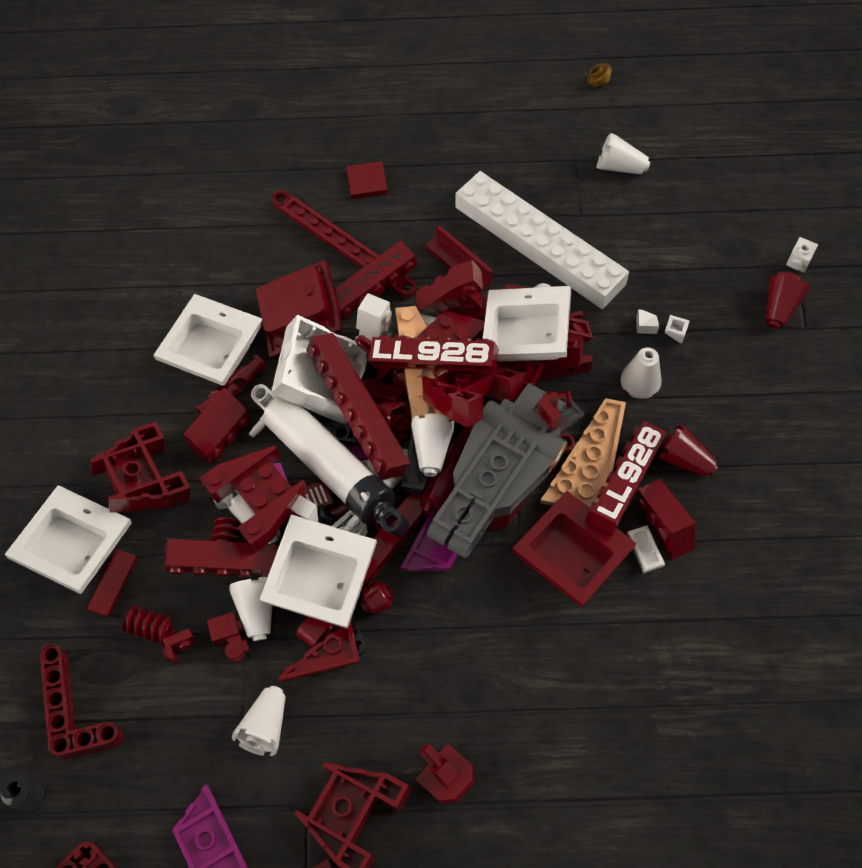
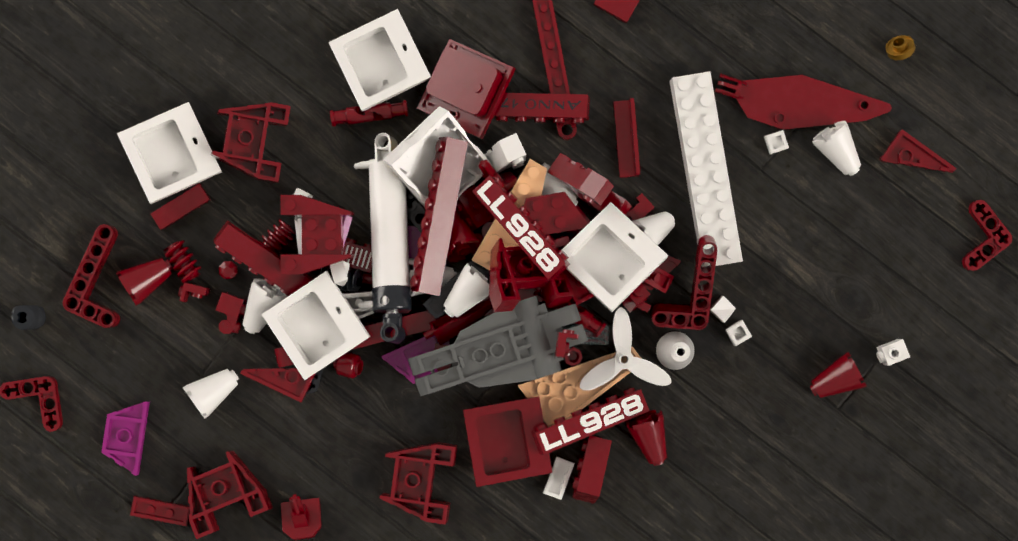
camera: 35 degrees right, 25 degrees up
dark red slope [183,388,250,465] -> none
none -> dark red cone [116,258,173,306]
none -> dark red tile [219,261,238,279]
none -> dark red wedge [380,442,458,525]
none -> white piece [580,307,671,390]
none -> dark red beam [651,235,718,330]
none -> dark red wing [714,73,892,130]
none -> white tile [764,130,789,154]
none -> dark red wing [879,129,957,173]
none -> dark red beam [962,200,1012,271]

